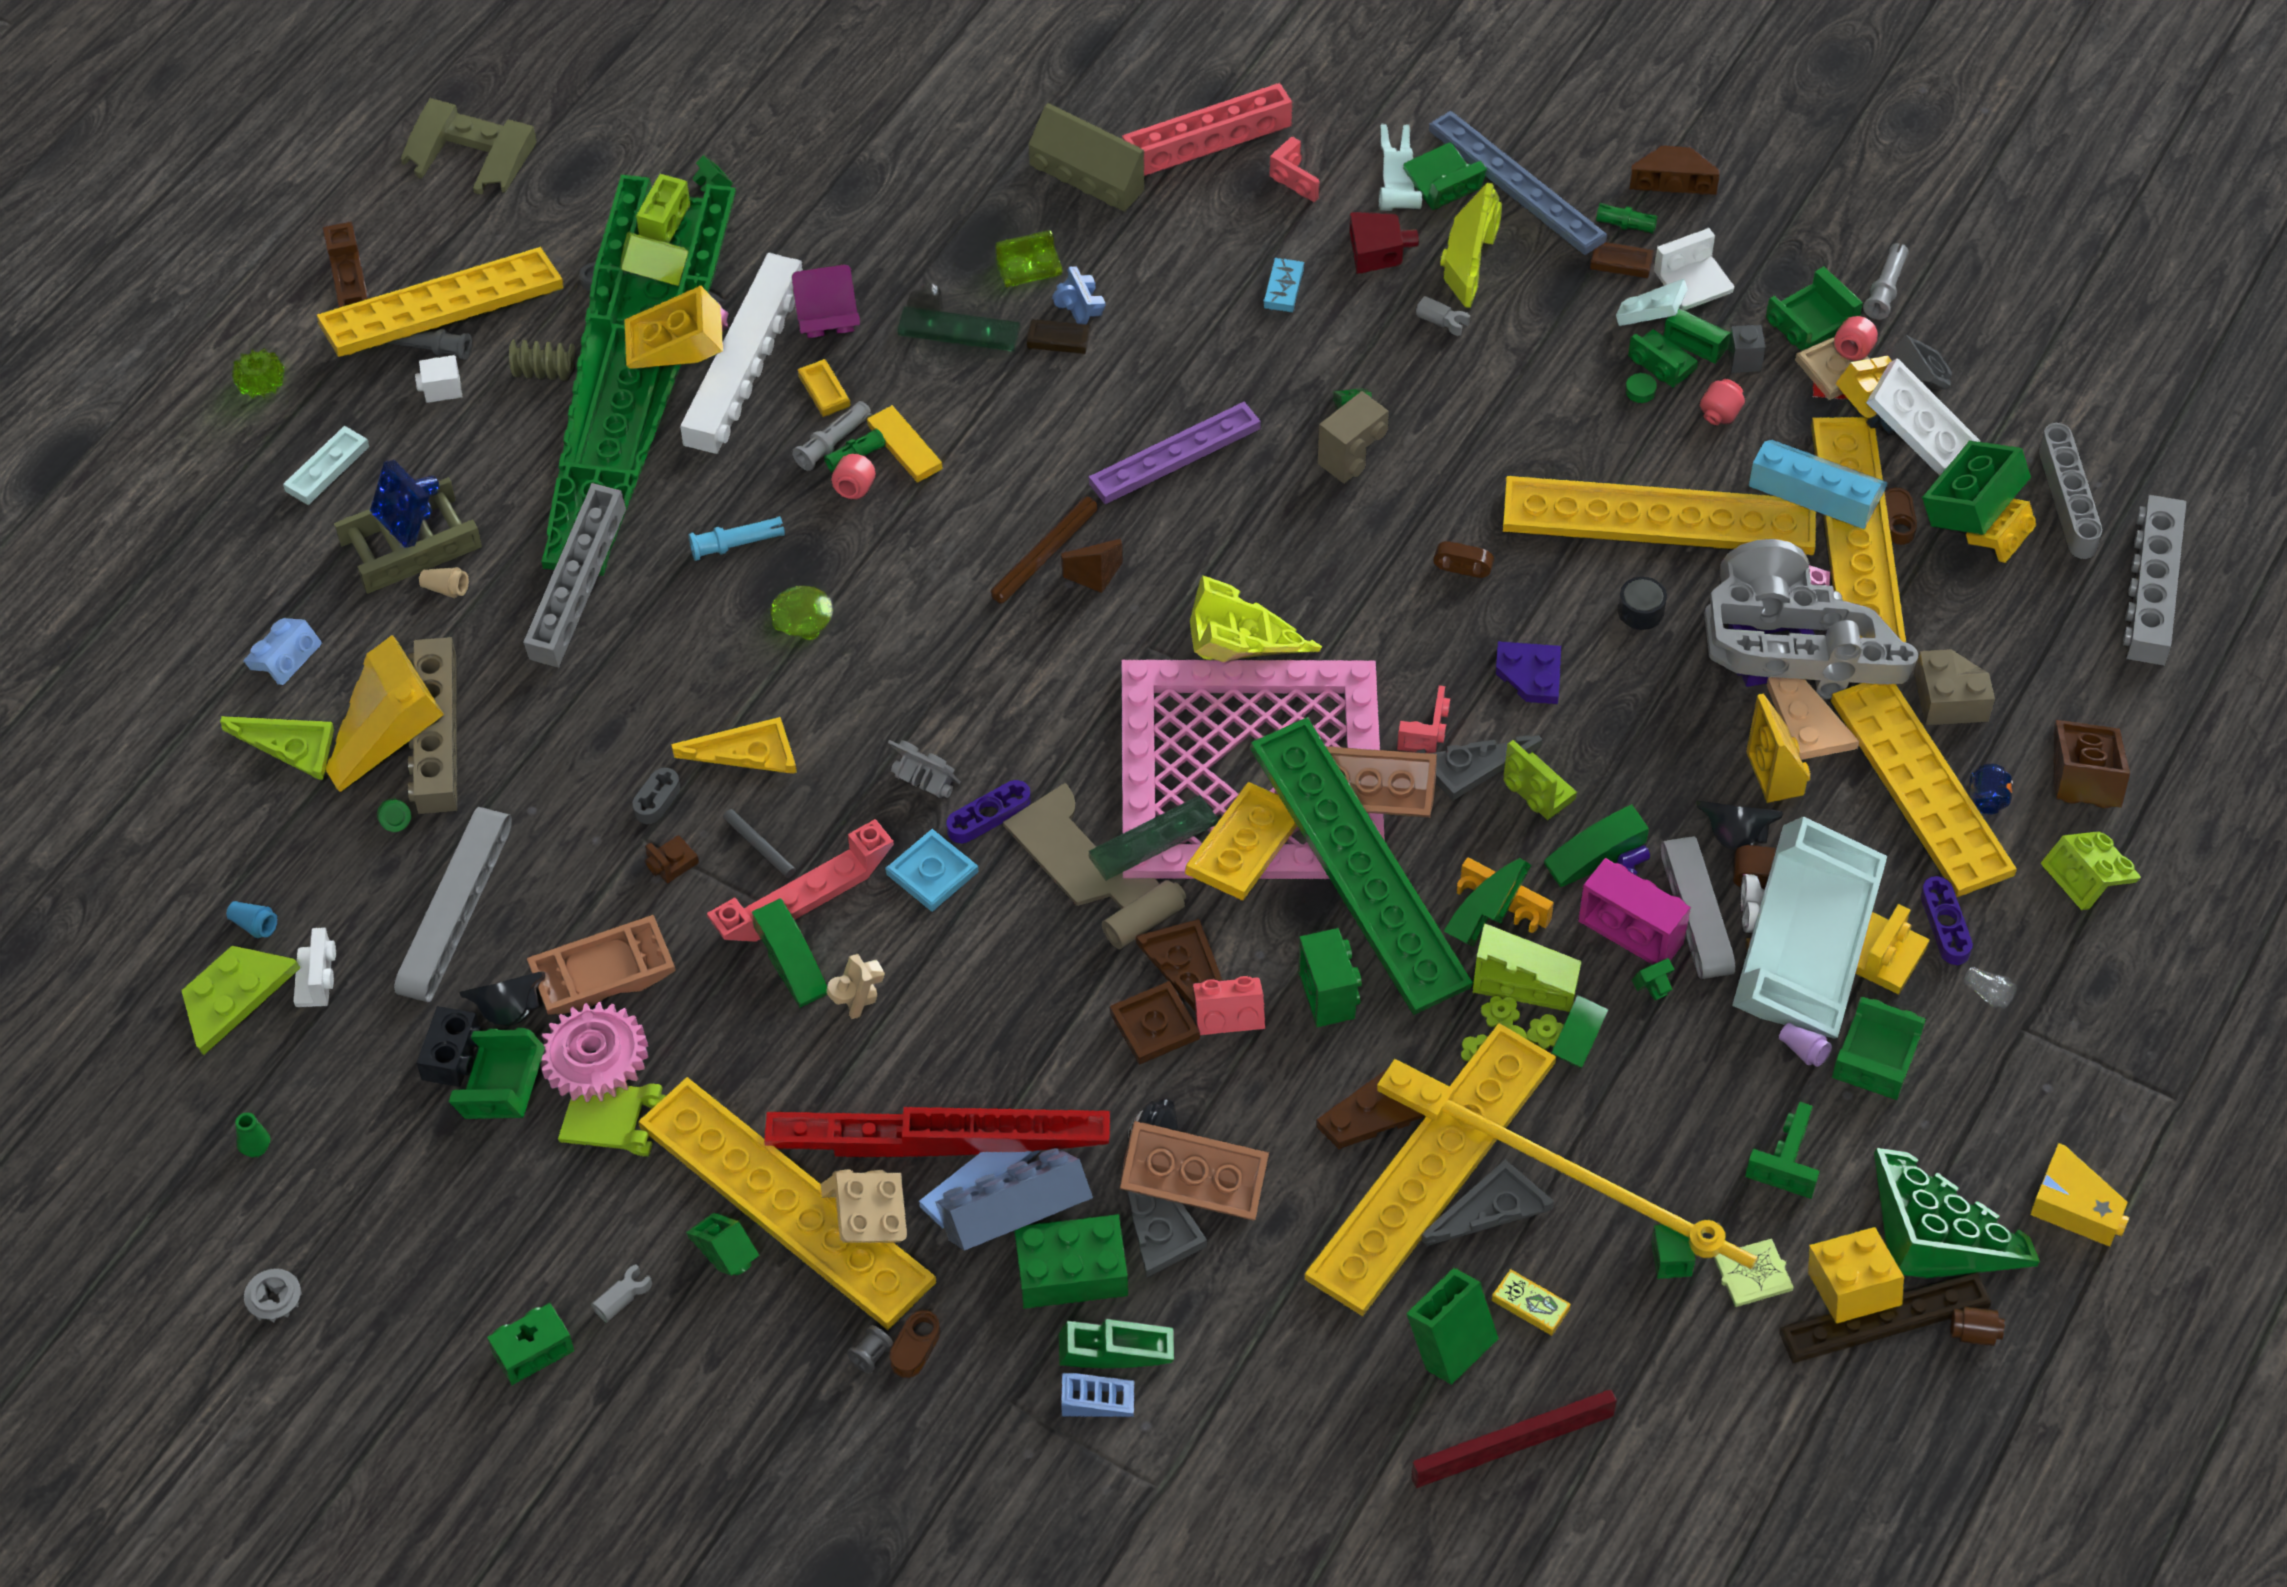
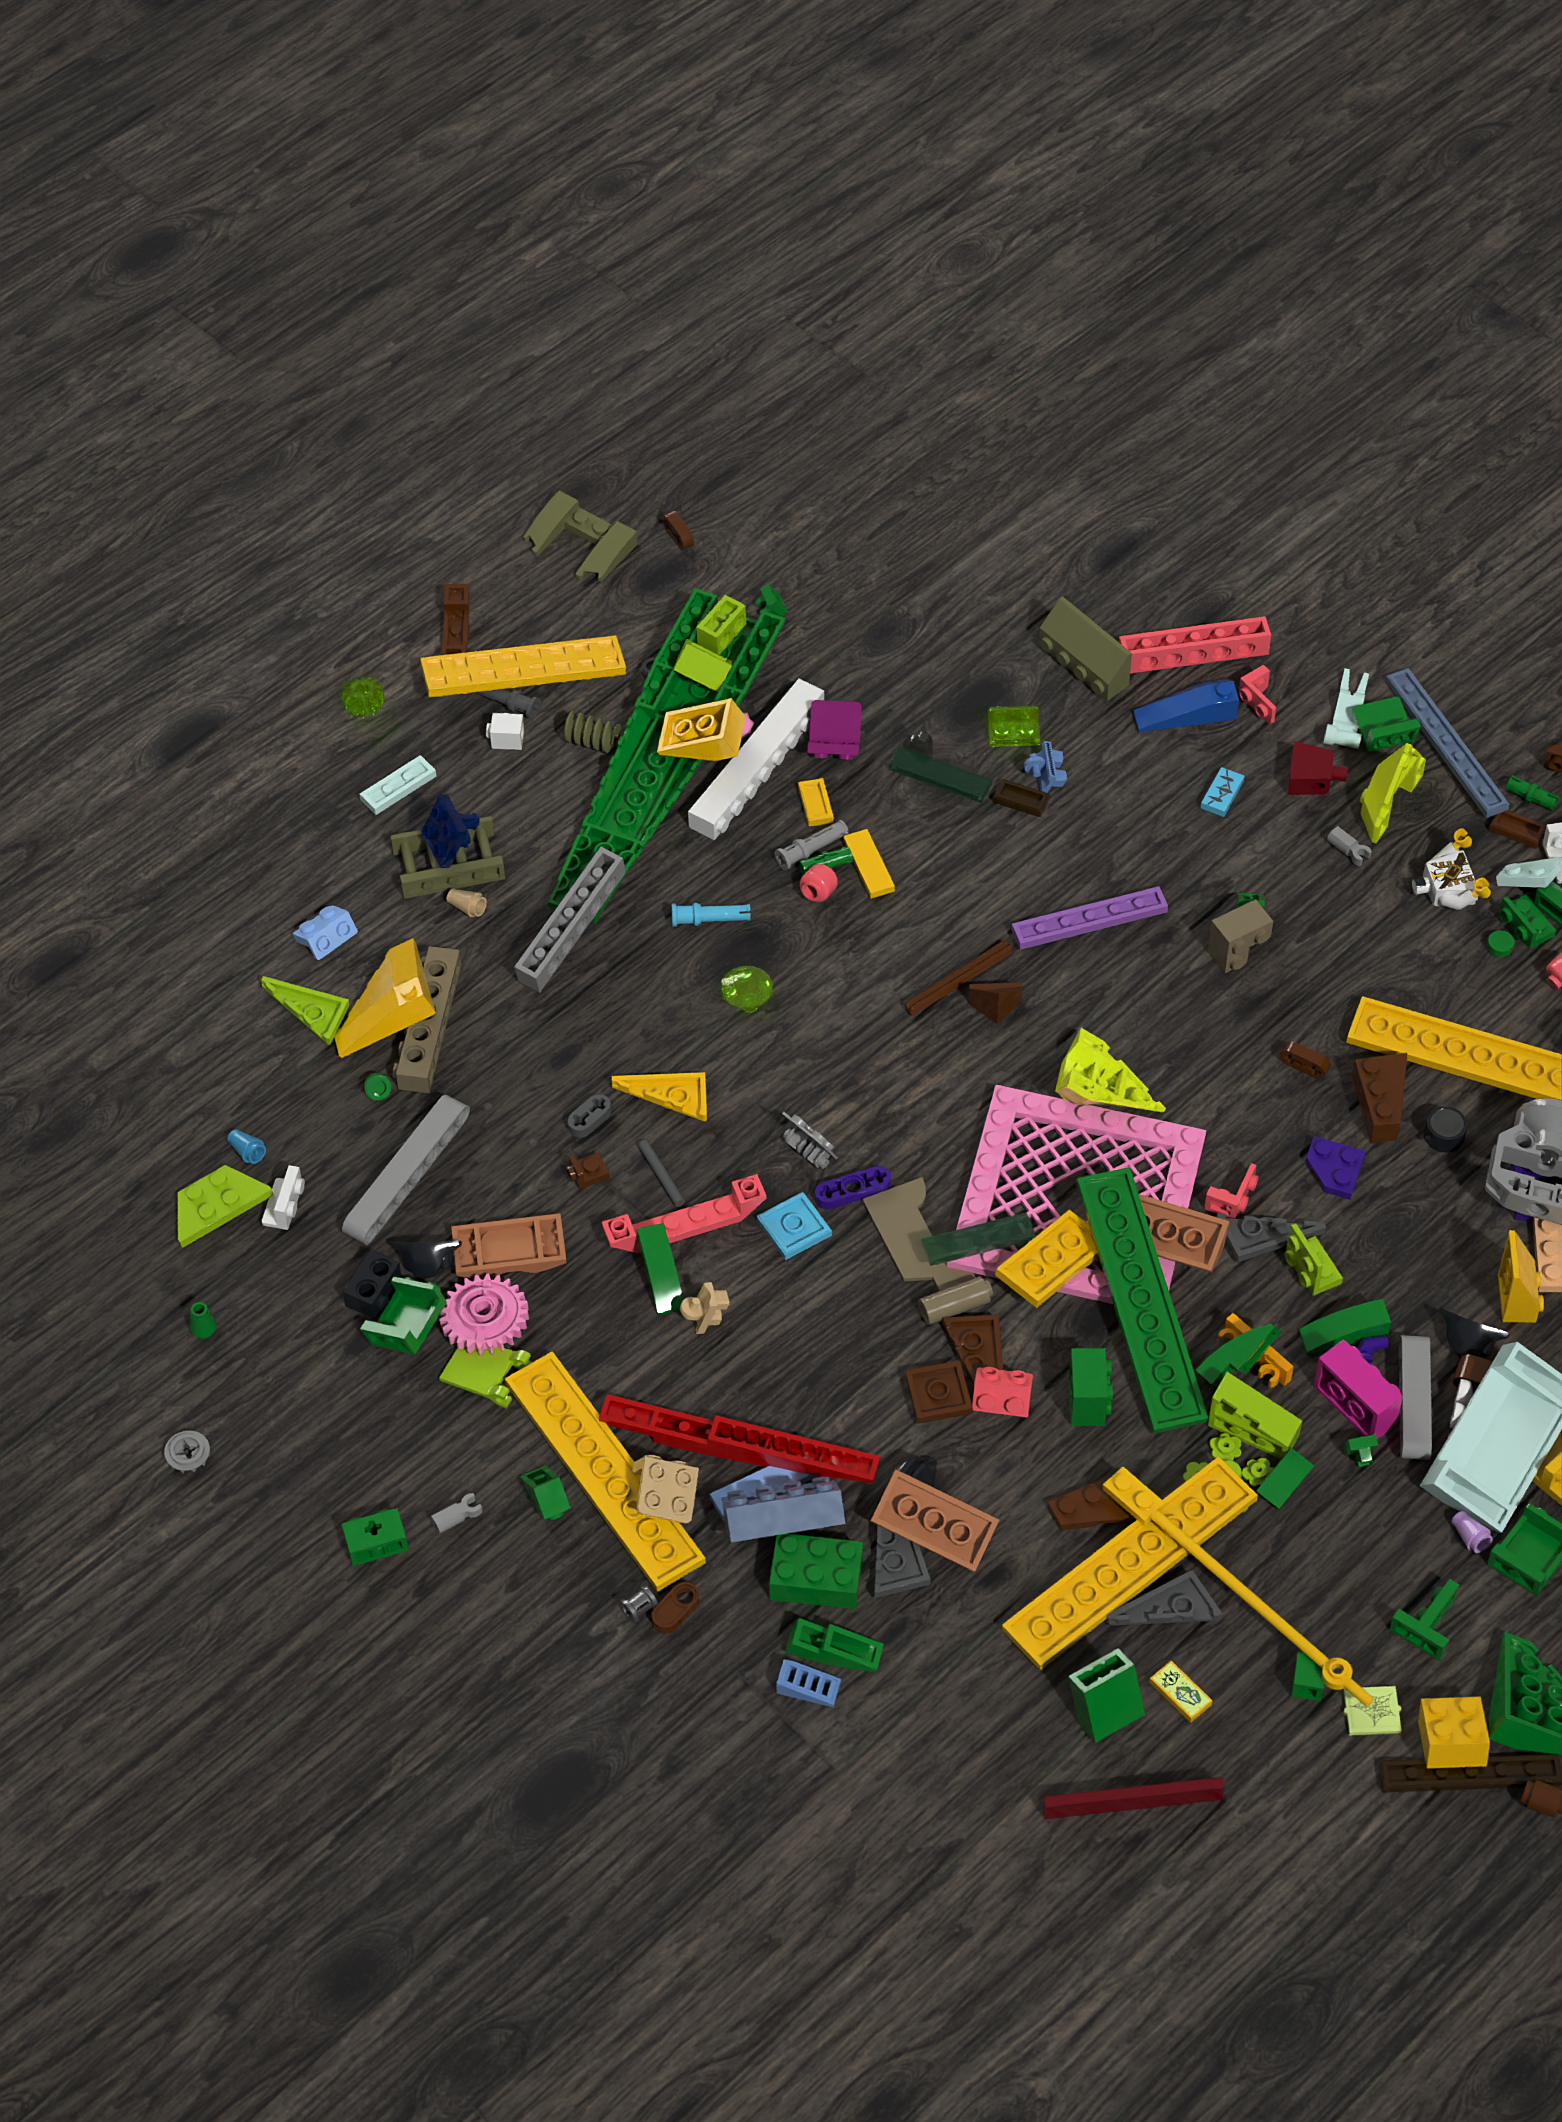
camera: 15 degrees right, 0 degrees up
none -> reddish brown beam [661,510,694,550]
none -> blue wedge [1133,678,1239,732]
none -> reddish brown wedge [1352,1053,1407,1144]
none -> torso [1412,829,1491,910]

